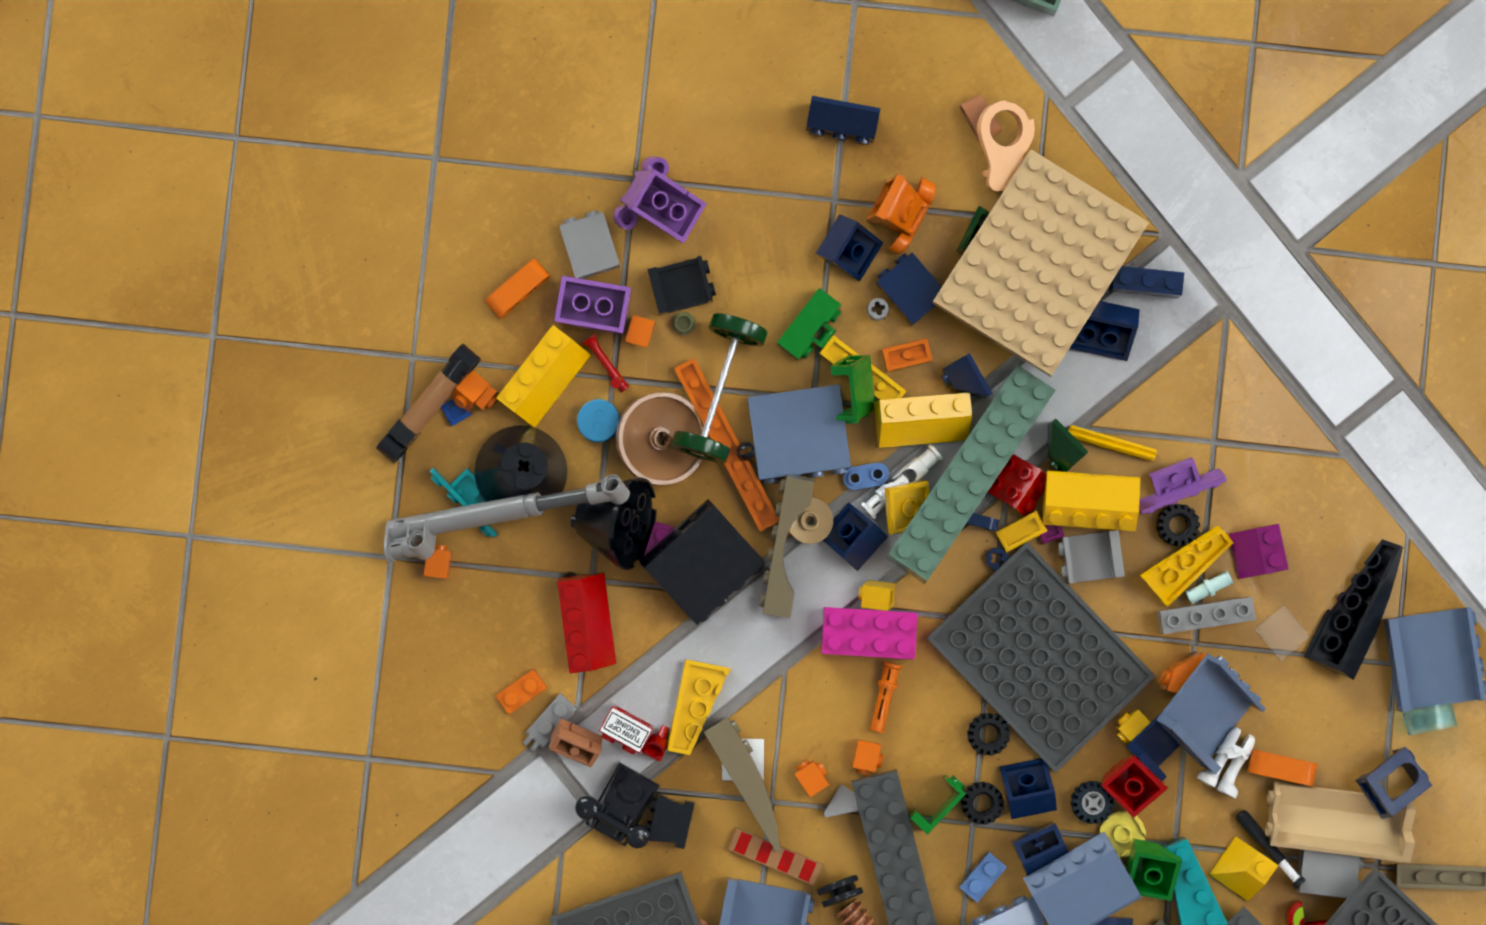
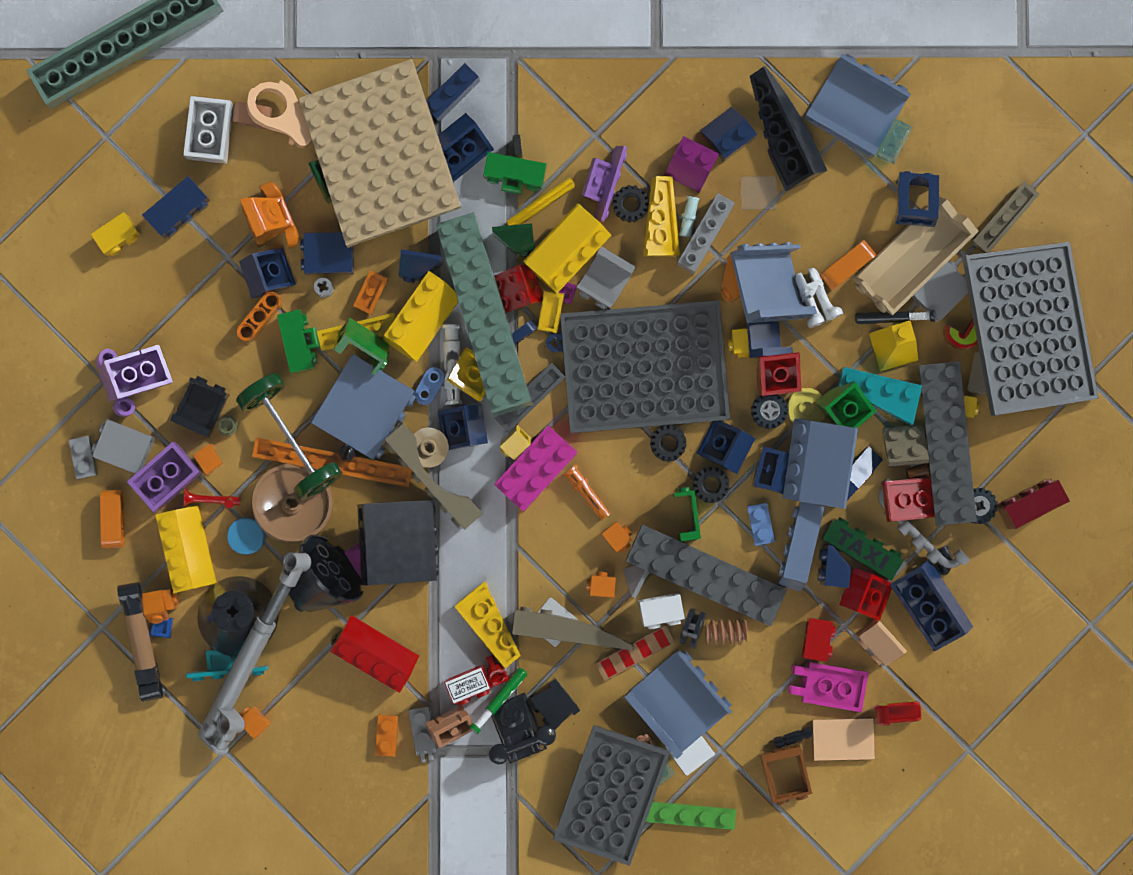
camera: 50 degrees left, 0 degrees up
none -> light grey plate [69,436,97,479]
none -> yellow brick [91,212,141,256]
none -> white brick [184,96,234,164]
none -> orange beam [237,292,283,342]
none -> green piece [469,668,527,734]
none -> green piece [483,152,547,195]
none -> dark grey plate [494,363,566,432]
none -> pearl dark grey tile [512,135,523,158]
none -> white brick [638,593,685,629]
none -> dark blue slope [700,107,757,162]

